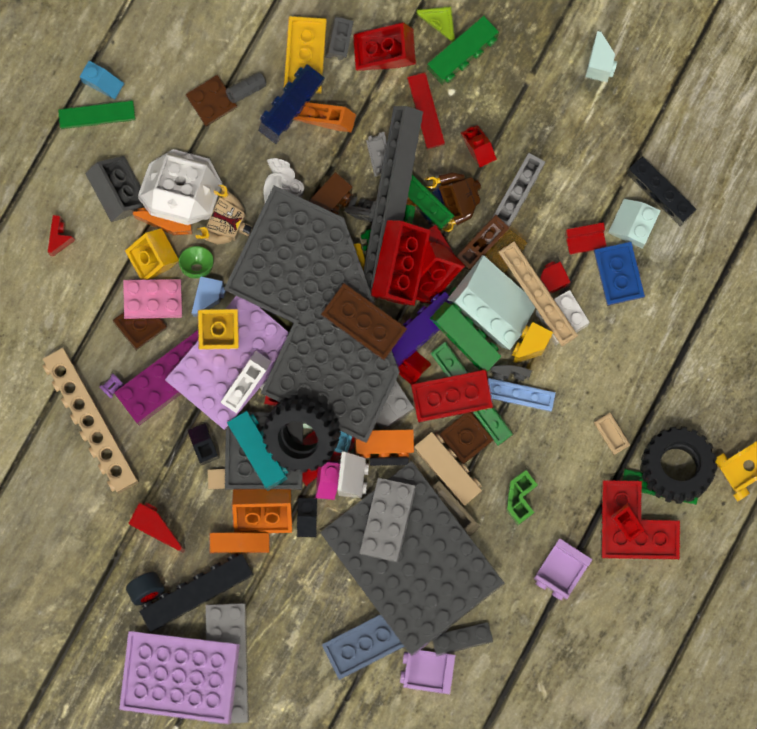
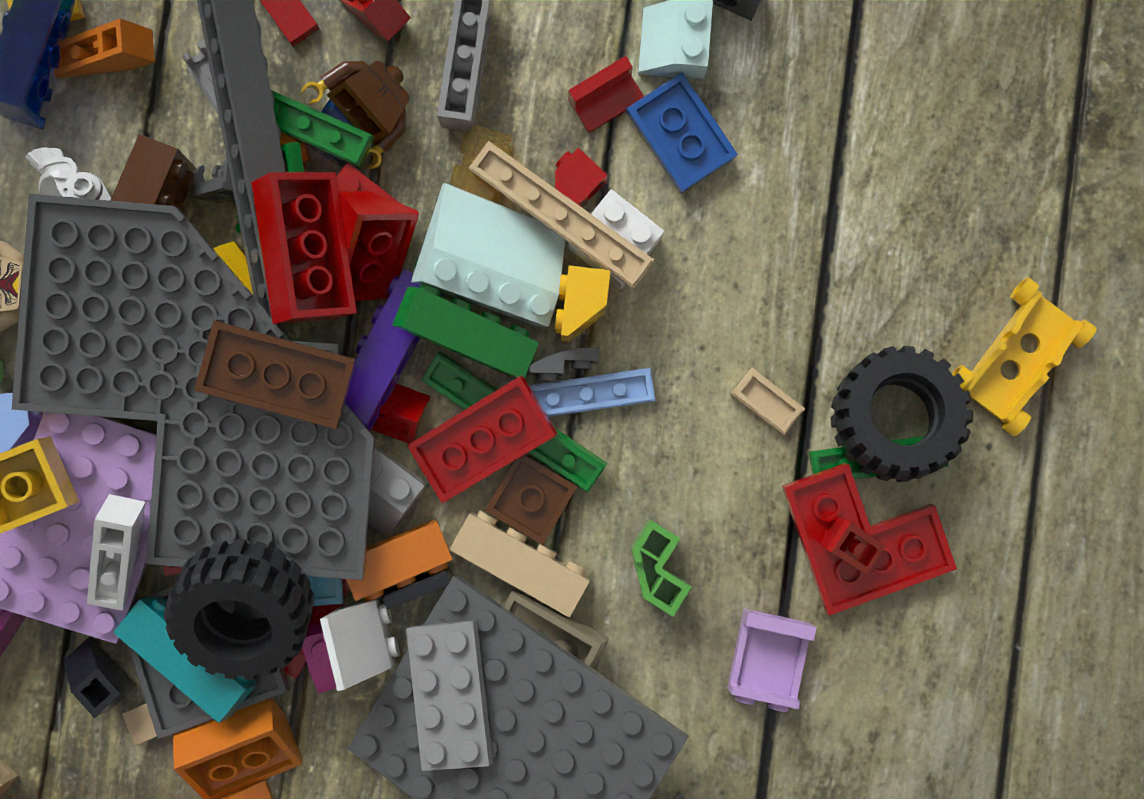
camera: 20 degrees left, 5 degrees up
black slope [297,498,317,538] -> none
reddish brown slope [456,215,509,270] -> none

